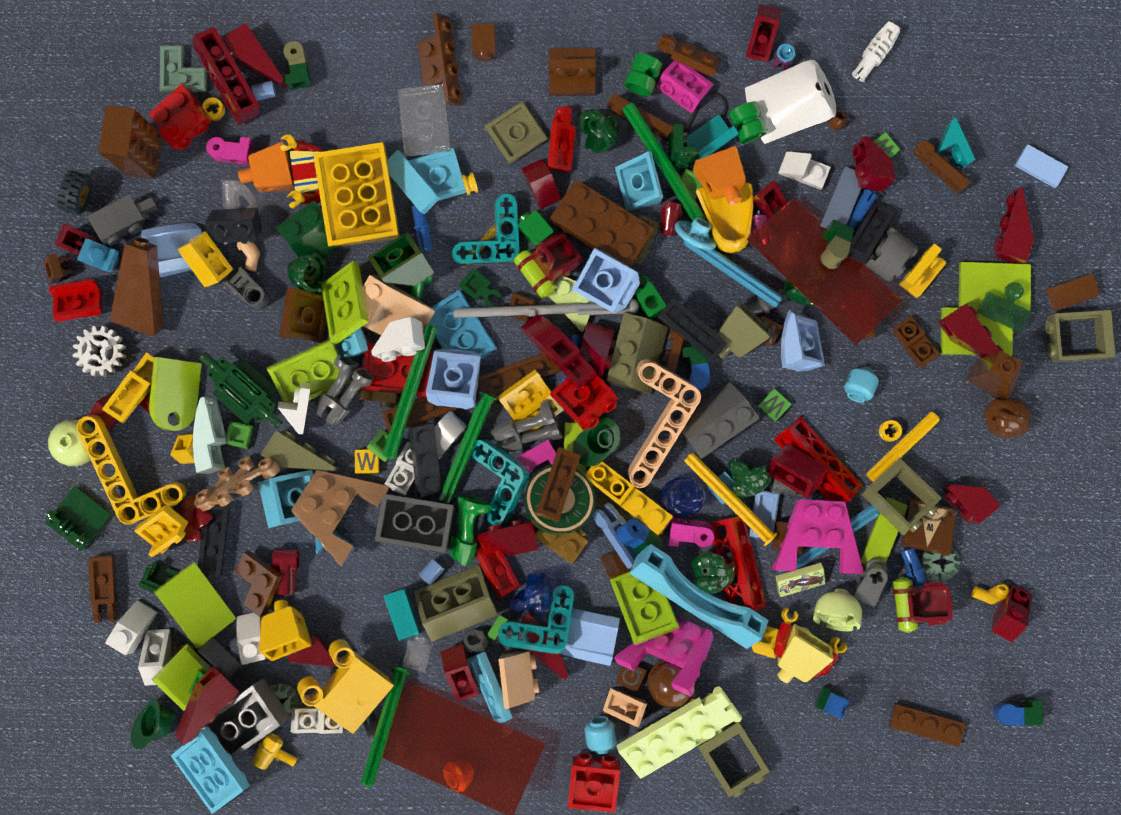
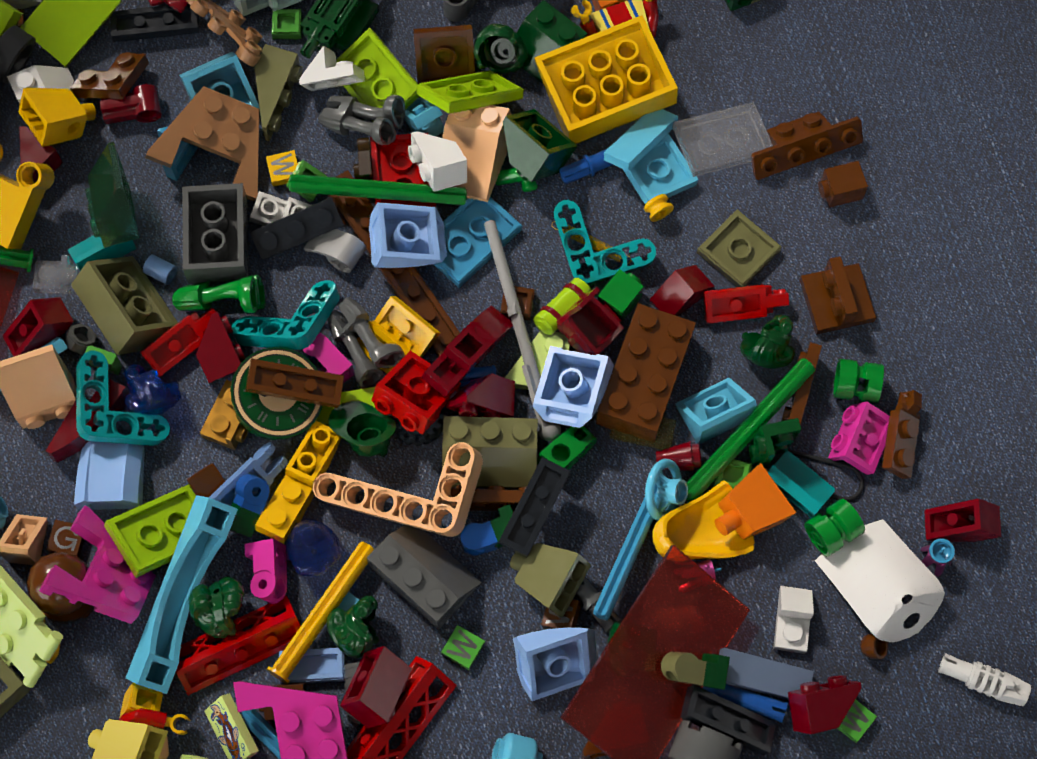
camera: 75 degrees right, 15 degrees down
green axle [439,391,497,504] -> none
dark green plate [458,268,501,307] -> none
dark red slope [753,180,793,228] -> none
none -> clear green slope [85,142,140,248]

